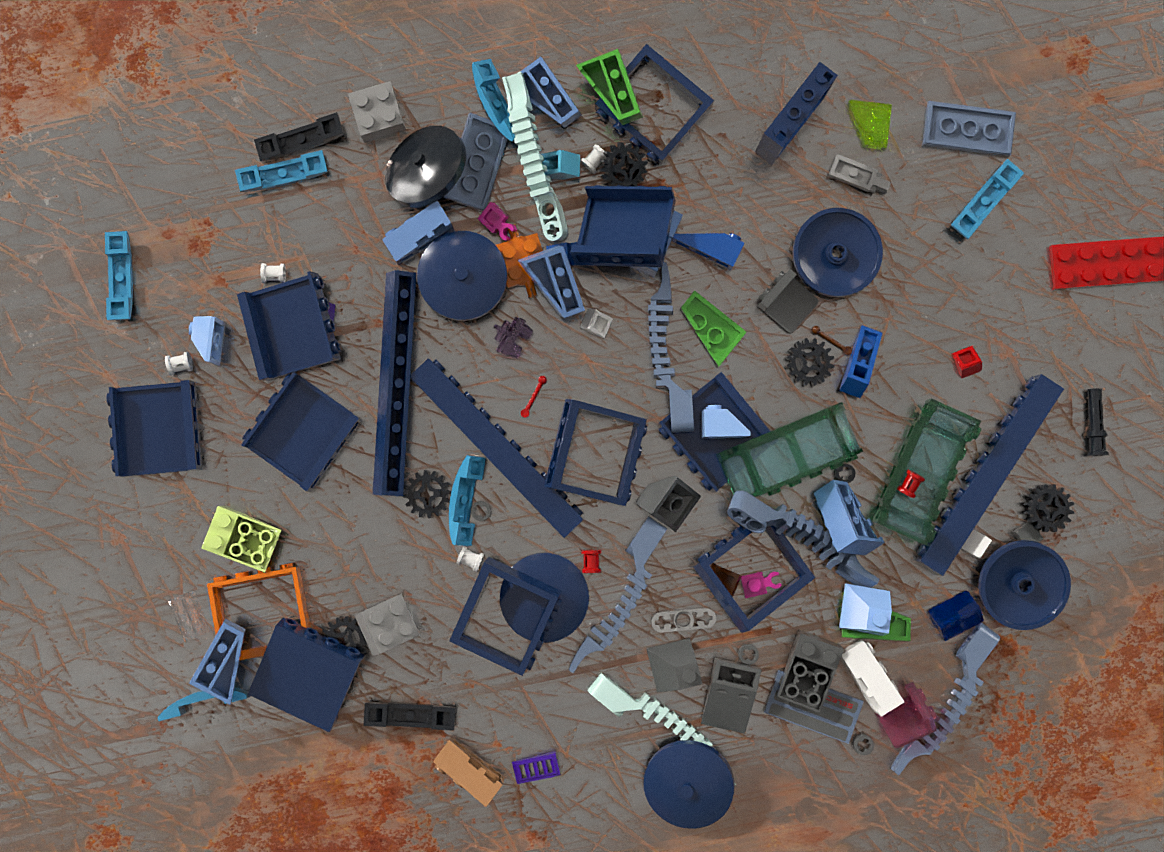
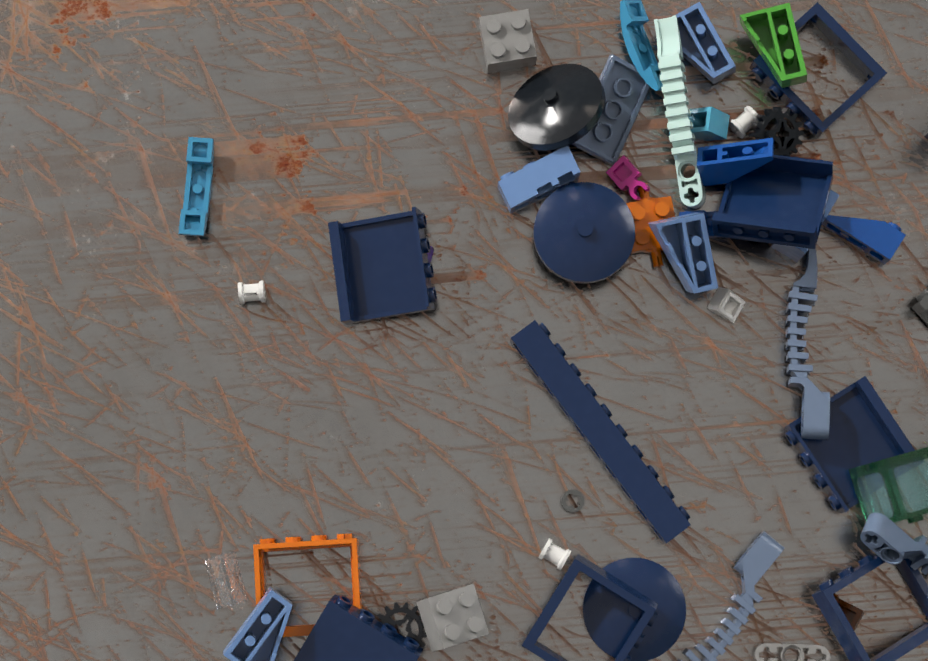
camera: 10 degrees right, 5 degrees down
dark blue panel [106,380,202,477] -> none
light blue slope [189,316,225,366] -> none
yellowish green slope [201,506,282,572] -> none
dark azure slope [235,150,328,192] -> none
dark blue panel [241,372,362,492] -> none
black slope [254,112,344,161] -> none
white bush [260,263,286,283] -> none
dark blue brick [372,270,416,496] -> none
black gear [403,470,452,519] -> none
dark azure slope [449,455,486,546] -> none
clear purple hips [493,317,533,358] -> none
red hinge [521,376,547,418] -> none
dark blue window [544,399,647,506] -> none
red bush [581,550,601,573] -> none
dark grey slope [636,476,701,532] -> none
bright green wing [680,291,746,367] -> none
light blue slope [701,405,750,439] -> none
dark pink plate [740,571,782,598] -> none
none -> blue slope [697,138,774,186]

